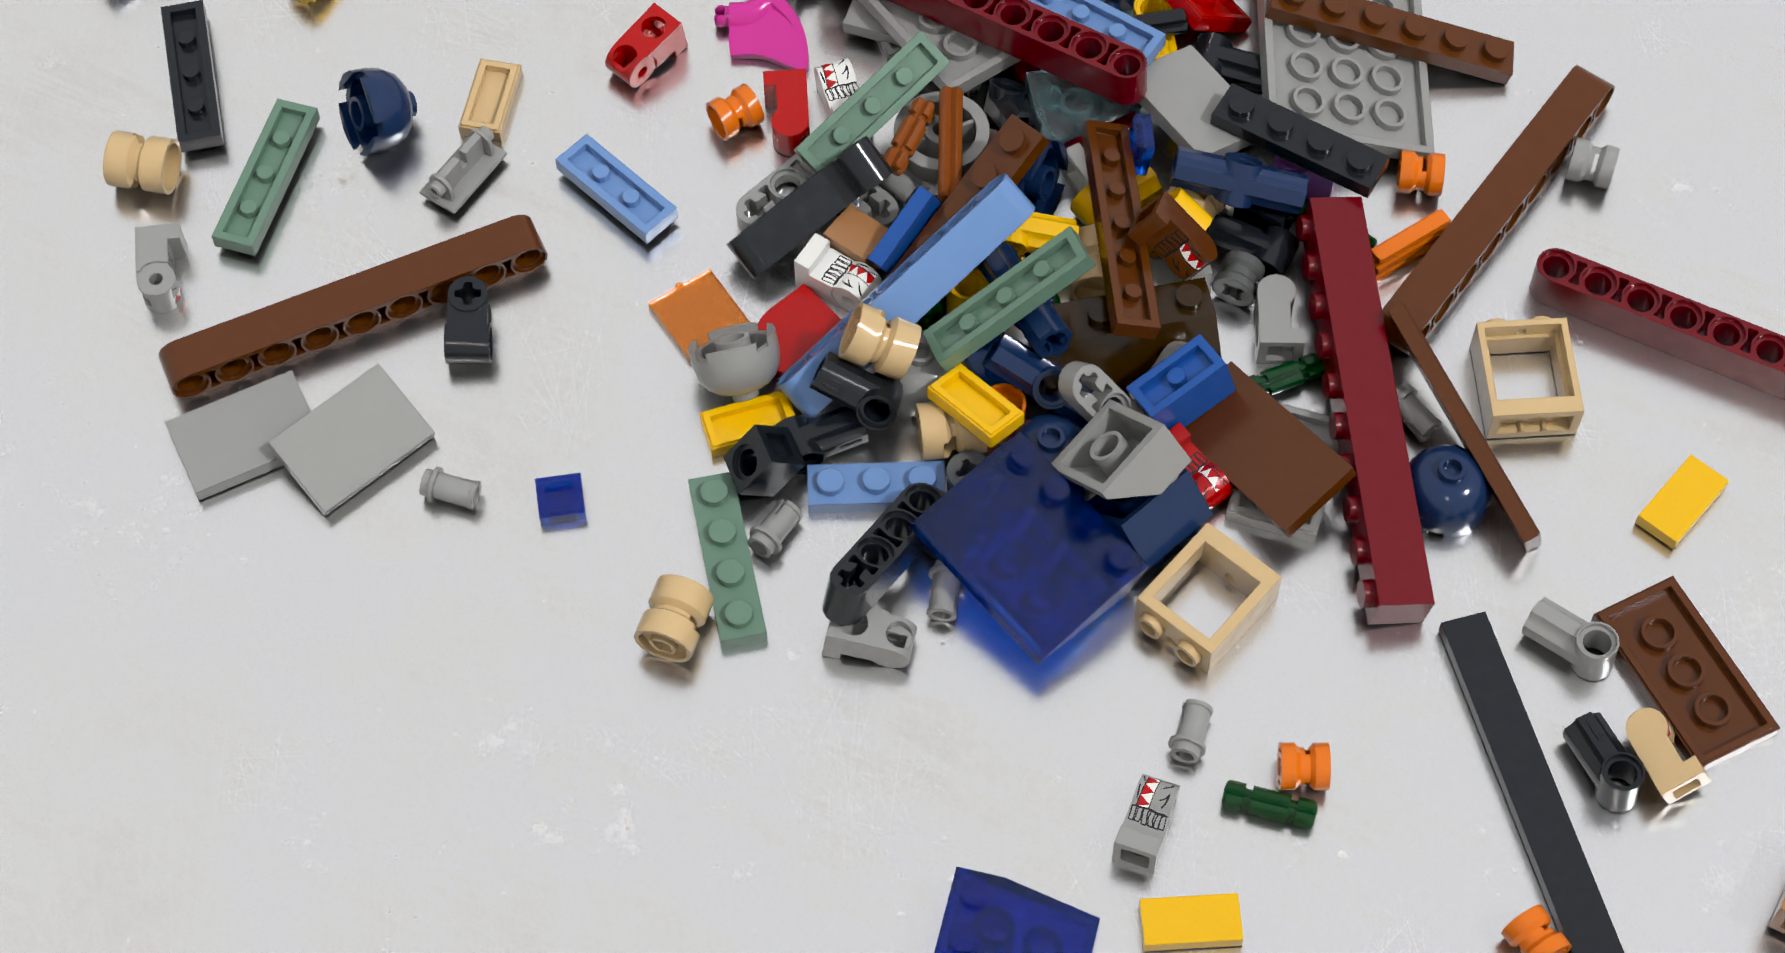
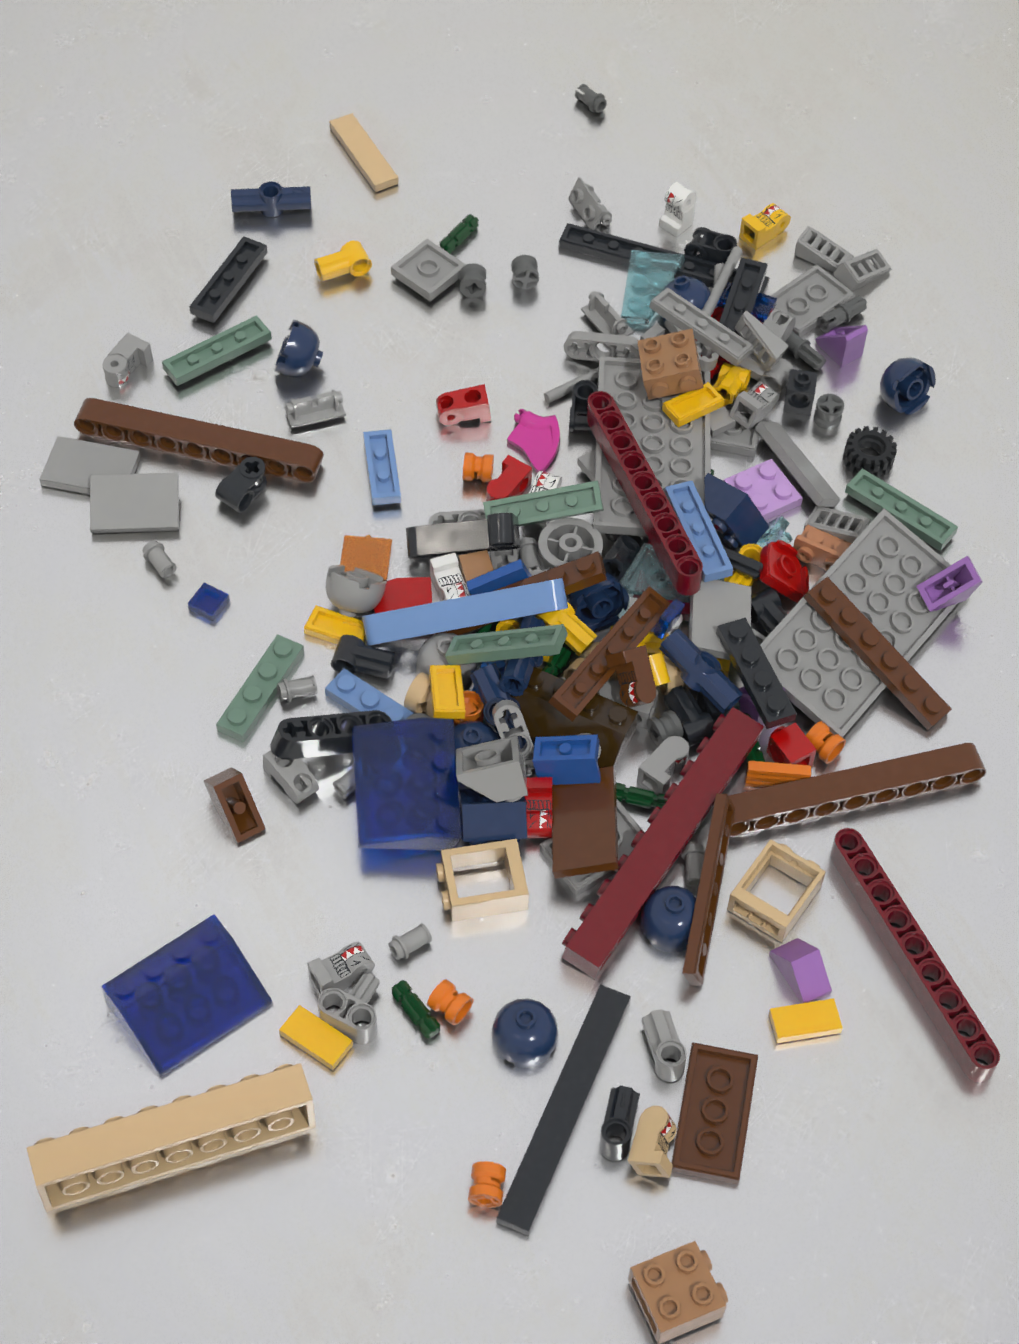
camera: 35 degrees right, 5 degrees down
tan wheel [103,130,182,195] -> none
tan tile [458,58,523,142] -> none
tan wheel [634,574,714,663] -> none
black brick [723,424,805,497] -> none
black piece [809,351,903,431] -> none
tan wheel [838,302,922,381] -> none
dark orange axle [883,97,935,176] -> none
dark orange axle [938,86,963,204] -> none
light grey wheel [1565,137,1620,190] -> none
none -> reddish brown slope [203,767,266,843]
none -> light grey beam [318,973,380,1044]
none -> dark blue cylinder [491,998,558,1068]
none -> red brick [766,722,817,766]
none -> medium lavender slope [769,938,832,1003]

